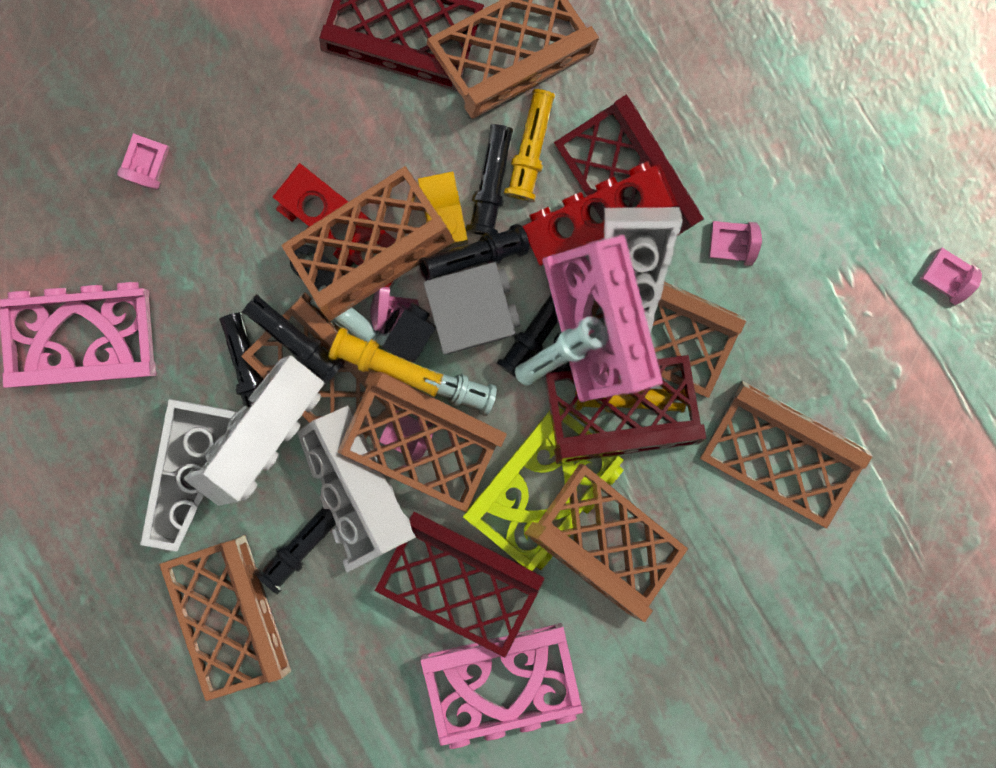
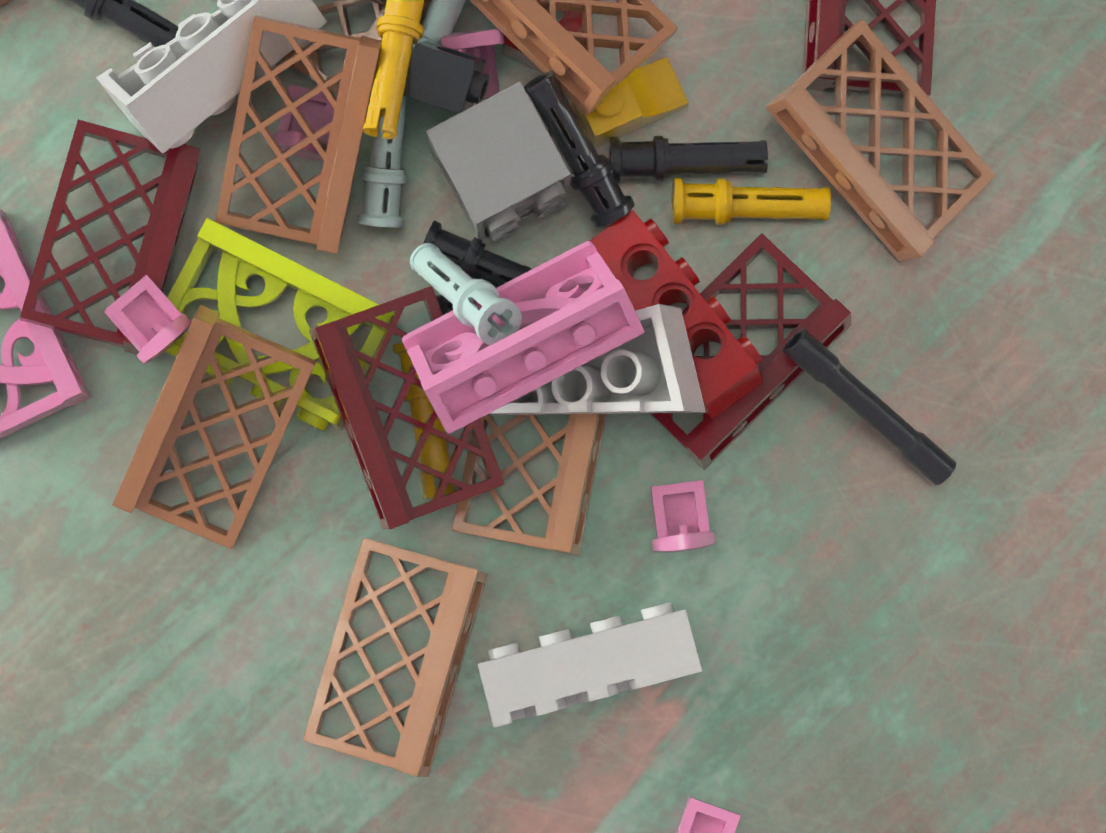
camera: 80 degrees right, 5 degrees down
none -> bright pink tile [104,275,192,364]
none -> white wedge [477,602,702,728]
none -> black piece [783,328,956,485]

